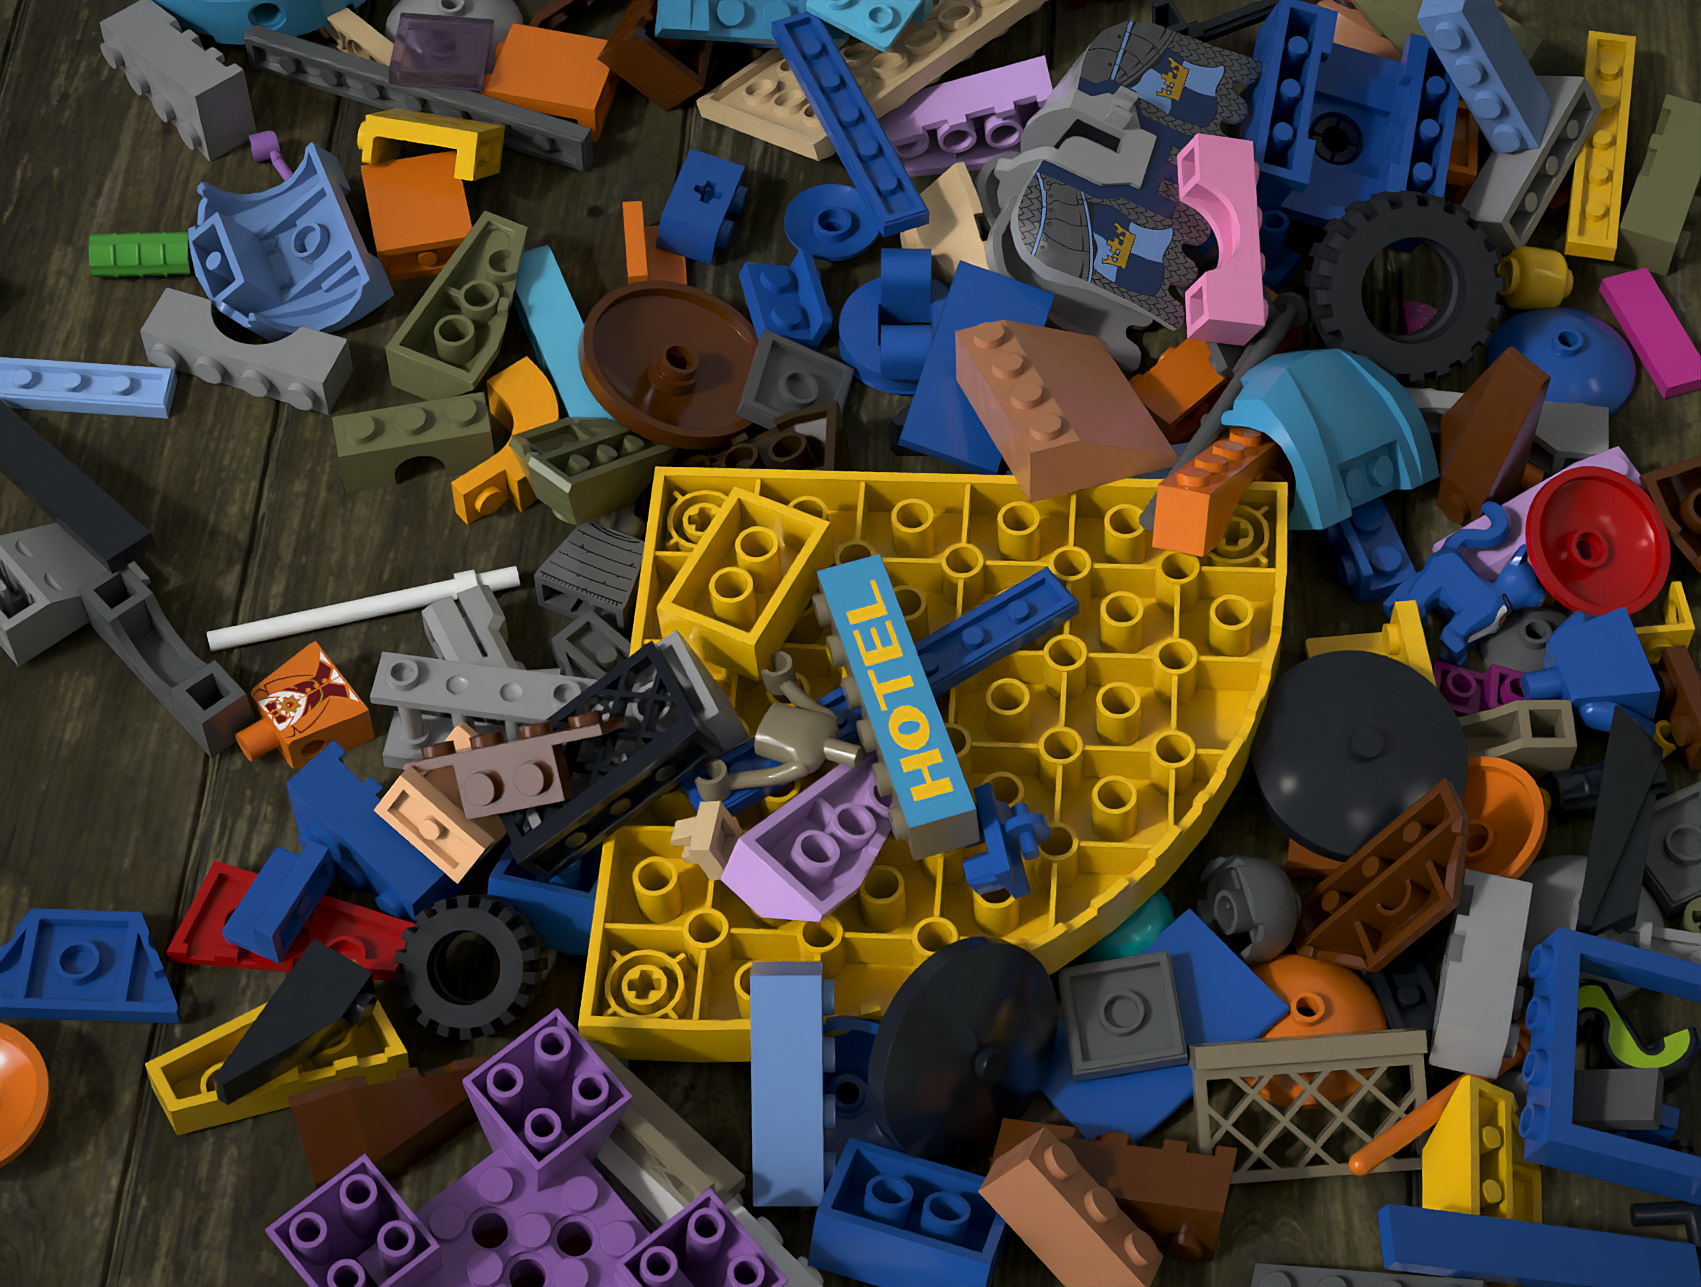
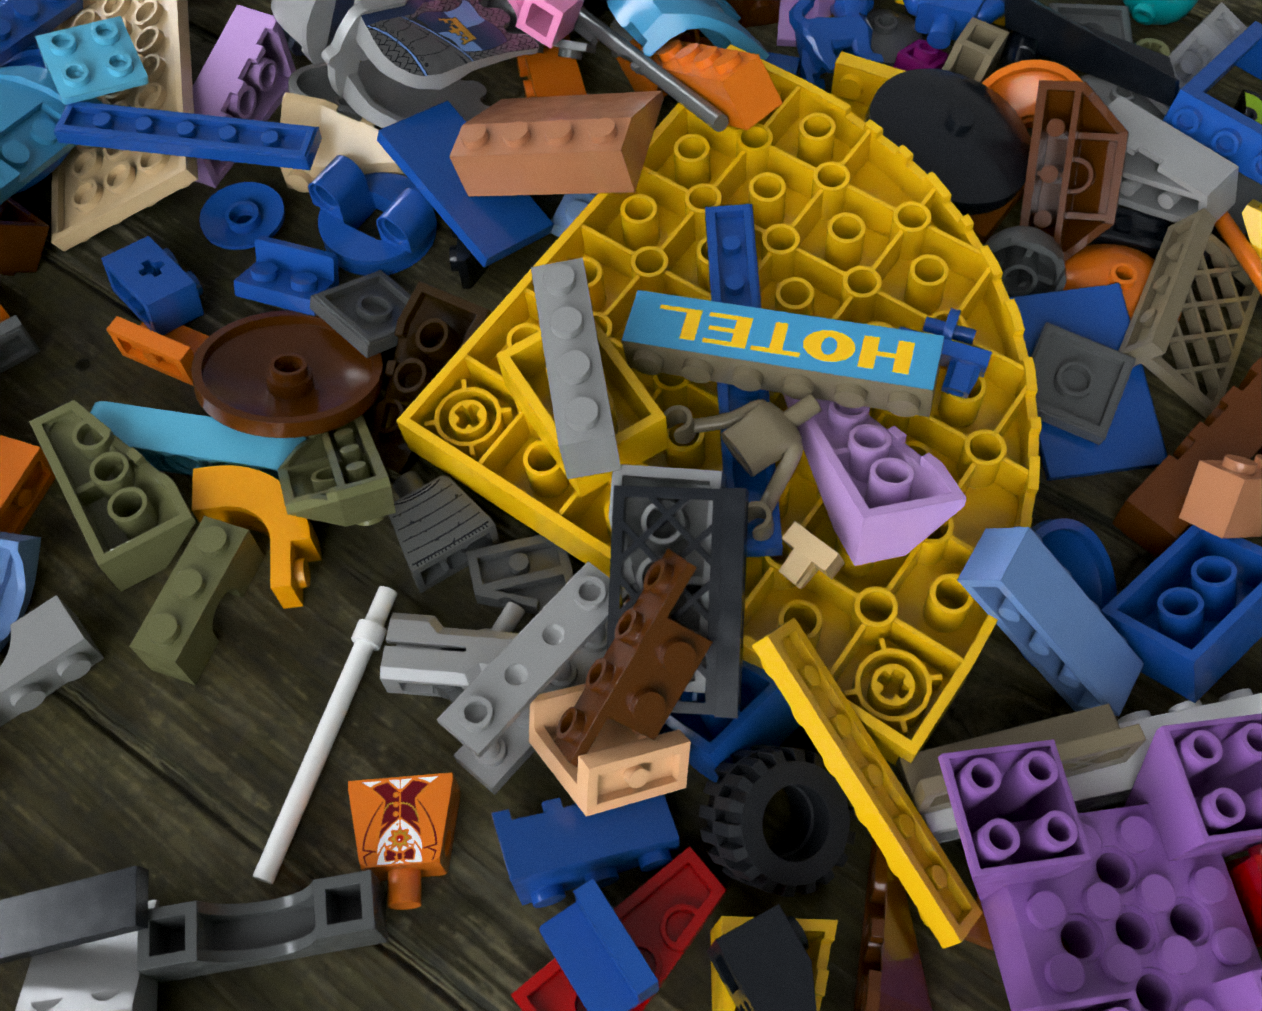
camera: 55 degrees left, 5 degrees up
black dish [868,936,1058,1165] -> none
none -> light grey brick [531,258,622,479]
none -> yellow plate [752,617,983,949]

